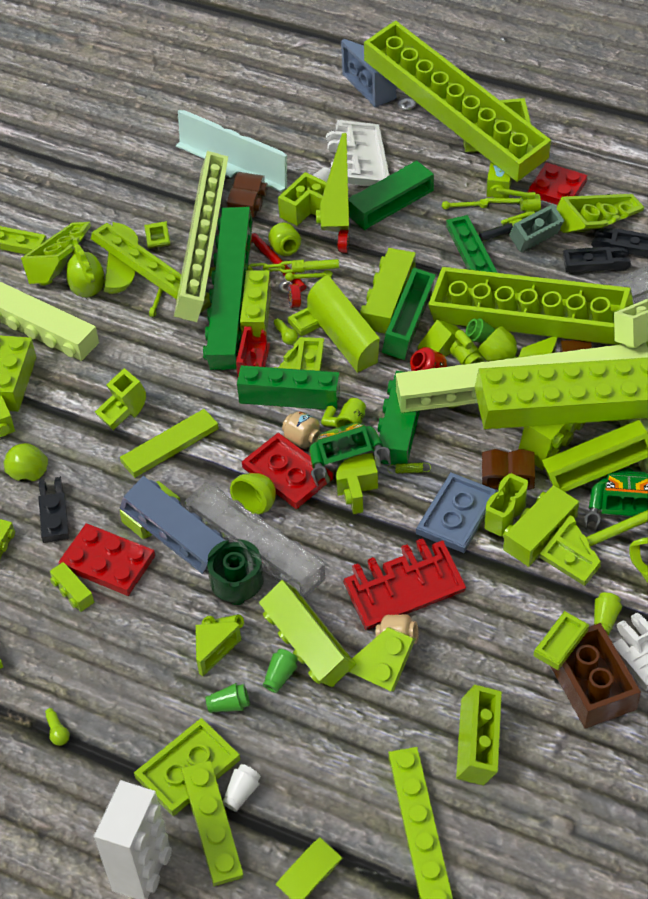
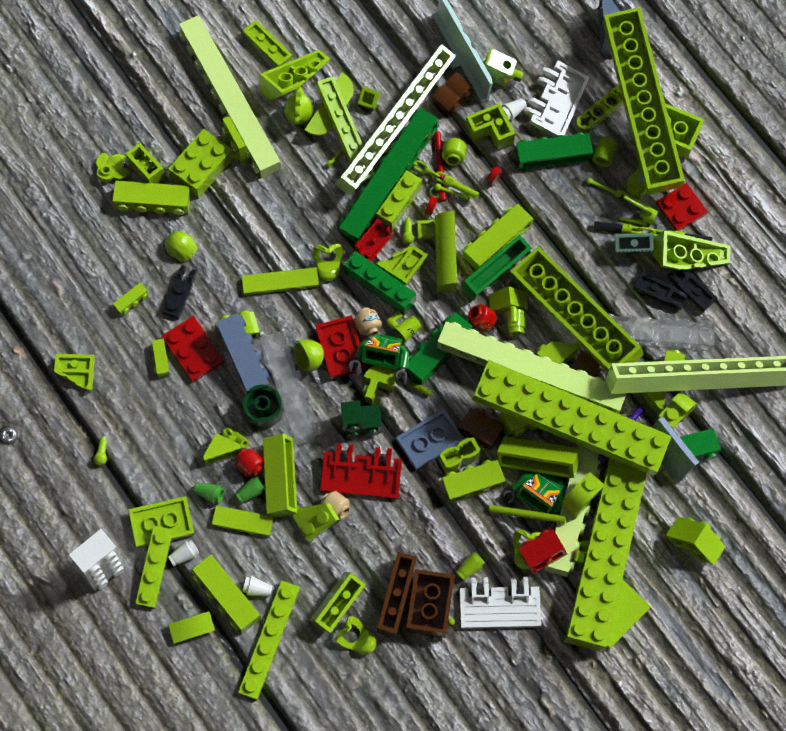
camera: 25 degrees right, 20 degrees up
lime brick [95,368,146,430] -> none
lime wedge [316,133,349,232] -> none
green plate [446,215,498,273] -> none
bright green cone [466,318,496,343] -> none
lime hair [478,326,517,362] -> none
lime tile [533,611,589,670] -> none
lime wing [540,515,601,586] -> none
none -> lime brick [192,555,261,634]
none -> lime tile [212,505,274,537]
none -> lime plate [221,116,248,165]
none -> red head [235,449,264,477]
none -> white cone [242,576,272,597]
none -> lime piece [312,244,343,281]
none -> lime piece [335,616,377,655]
none -> dark green brick [341,401,382,438]
none -> reddish brown brick [377,552,417,638]
none -> lime torso [483,48,524,86]
none -> lime beam [576,85,623,133]
none -> lime piece [592,137,618,167]

